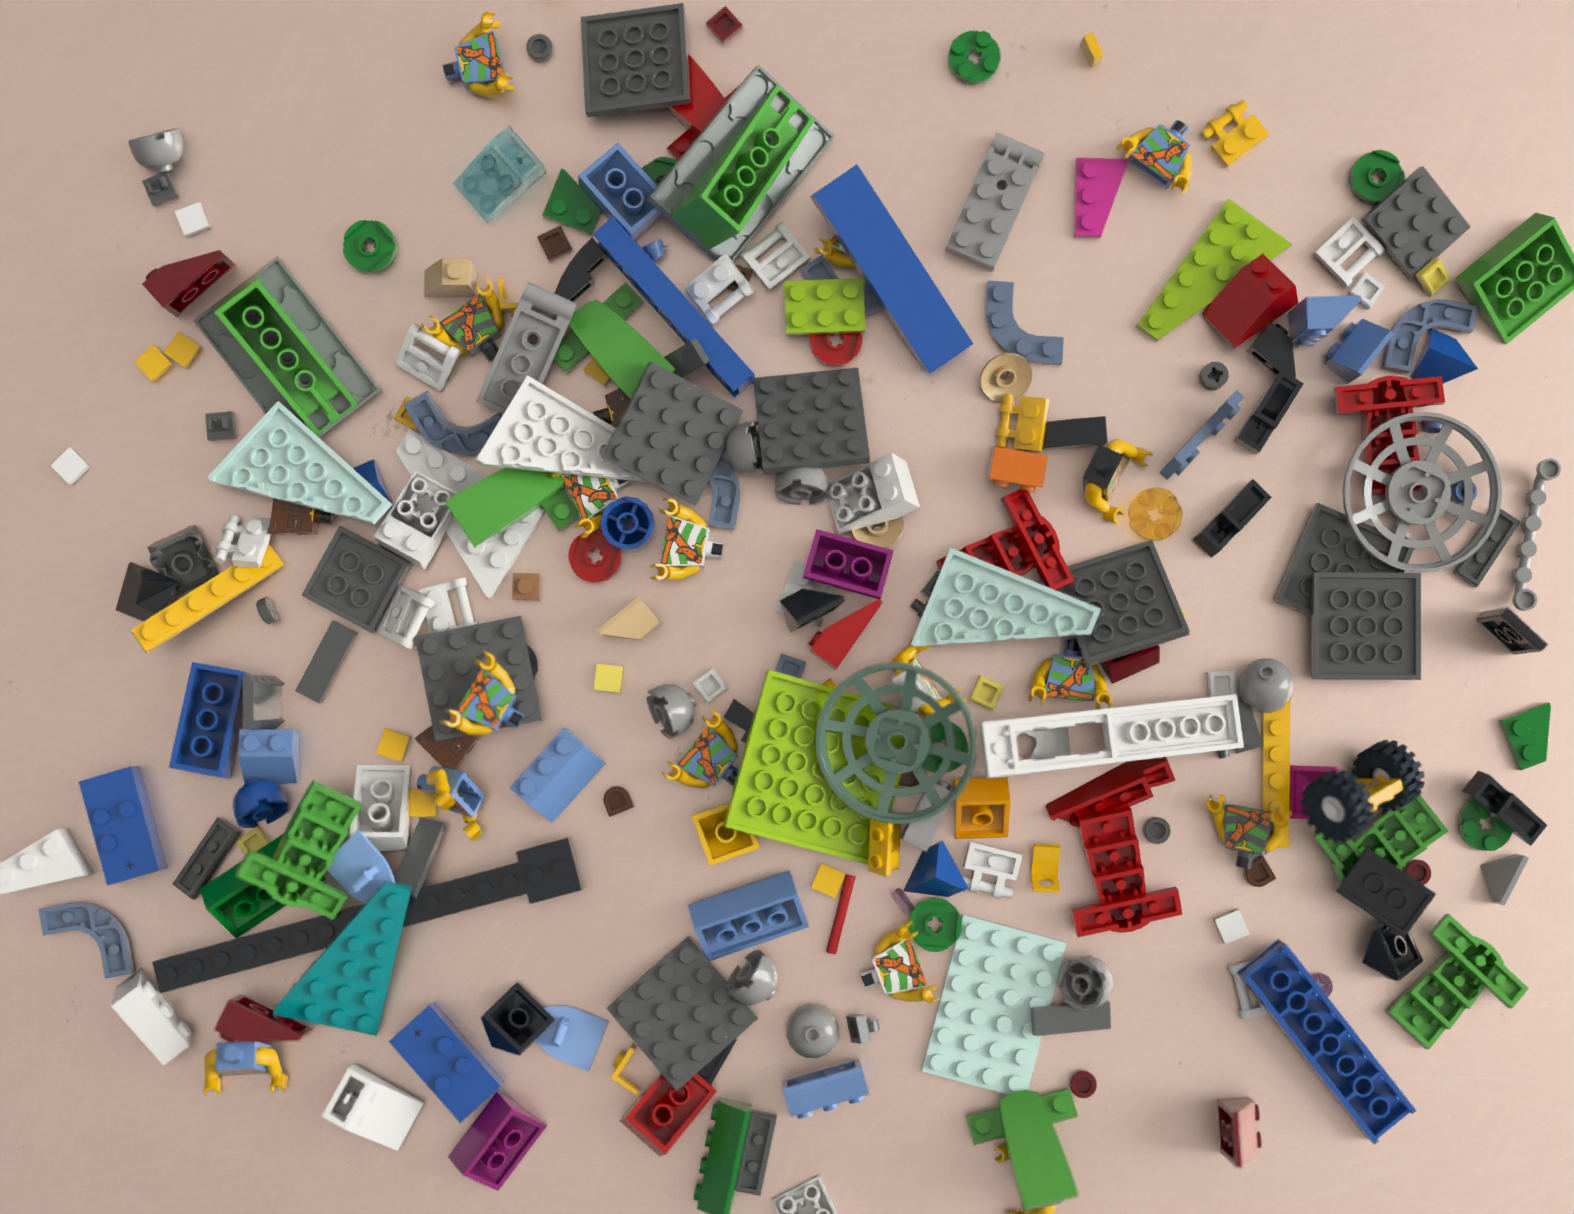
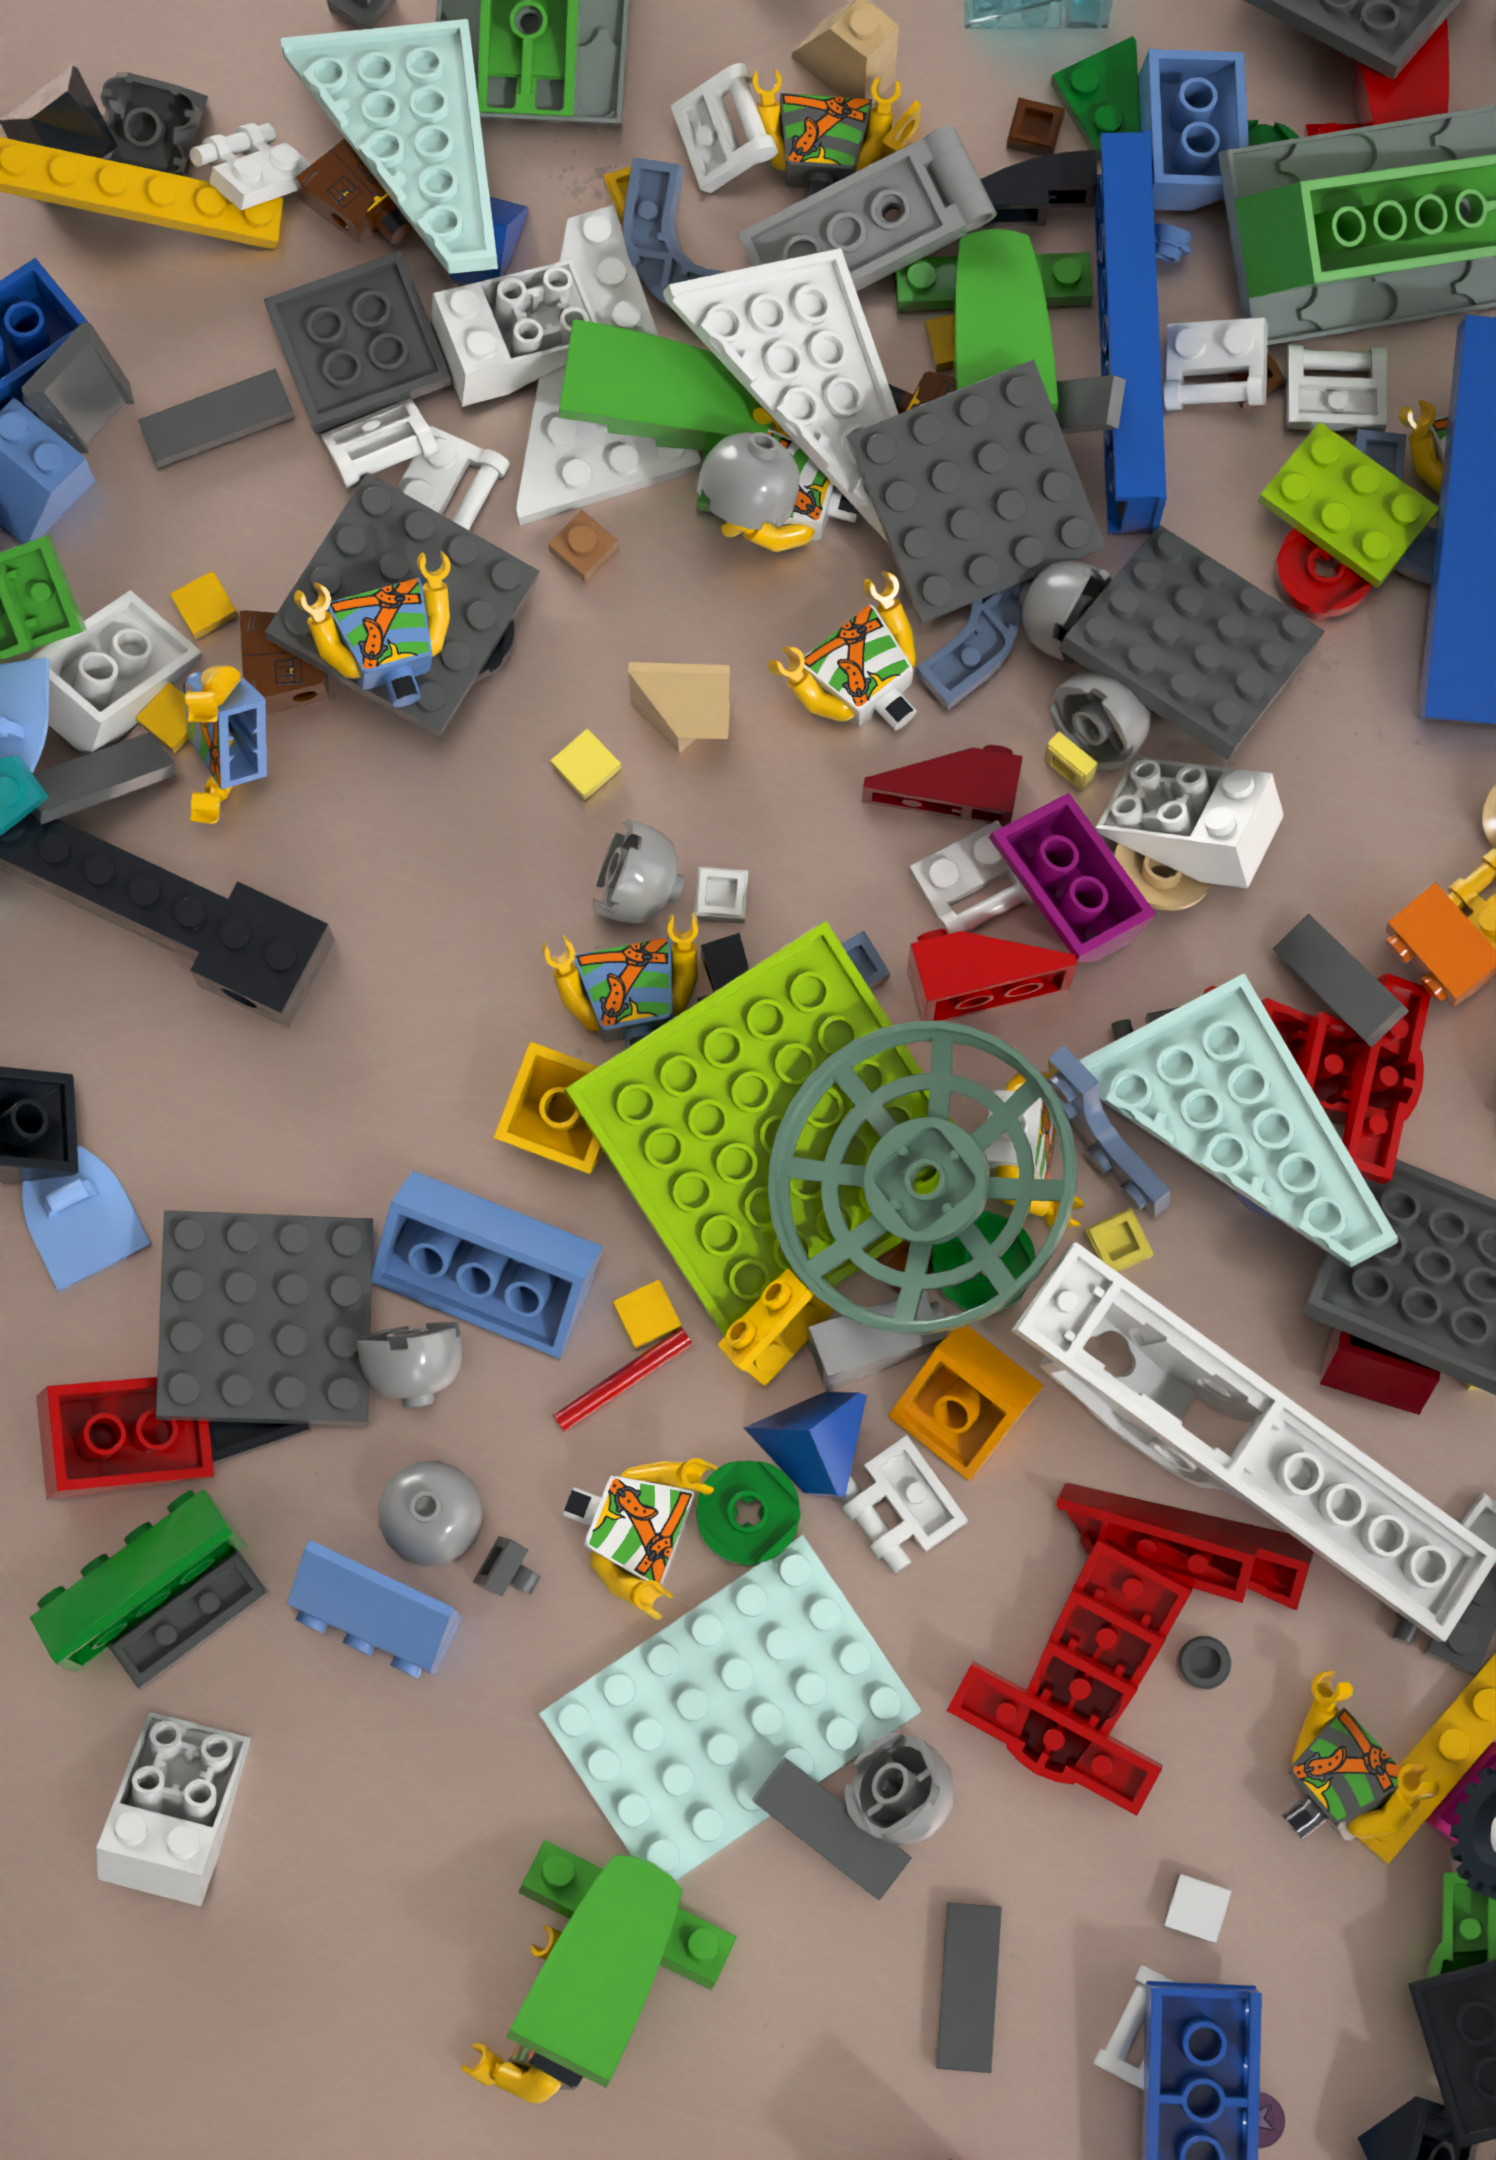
camera: 45 degrees right, 10 degrees down
dark grey tile [256,596,279,624] -> none
medium blue slope [509,728,606,823] -> none
red plate [568,530,622,583] -> none
blue cylinder [601,496,655,551] -> none
reddish brown tile [603,786,635,817] -> none
yellow bracket [611,1044,641,1096] -> none
black slope [780,589,846,632] -> none
tile [890,888,914,915] -> none
torso [1028,640,1112,710] -> none
yellow bracket [1030,844,1061,893] -> none
dark red tile [1069,1070,1097,1098] -> none
reddish brown tile [1243,855,1276,887] -> none
none -> light grey cylinder [696,432,800,529]
none -> dark red slope [862,745,1023,827]
none -> dark grey tile [936,1902,1002,2073]
none -> light yellow tile [1044,731,1097,791]
none -> sand blue plate [1048,1045,1170,1219]
none -> dark grey tile [1273,913,1409,1047]

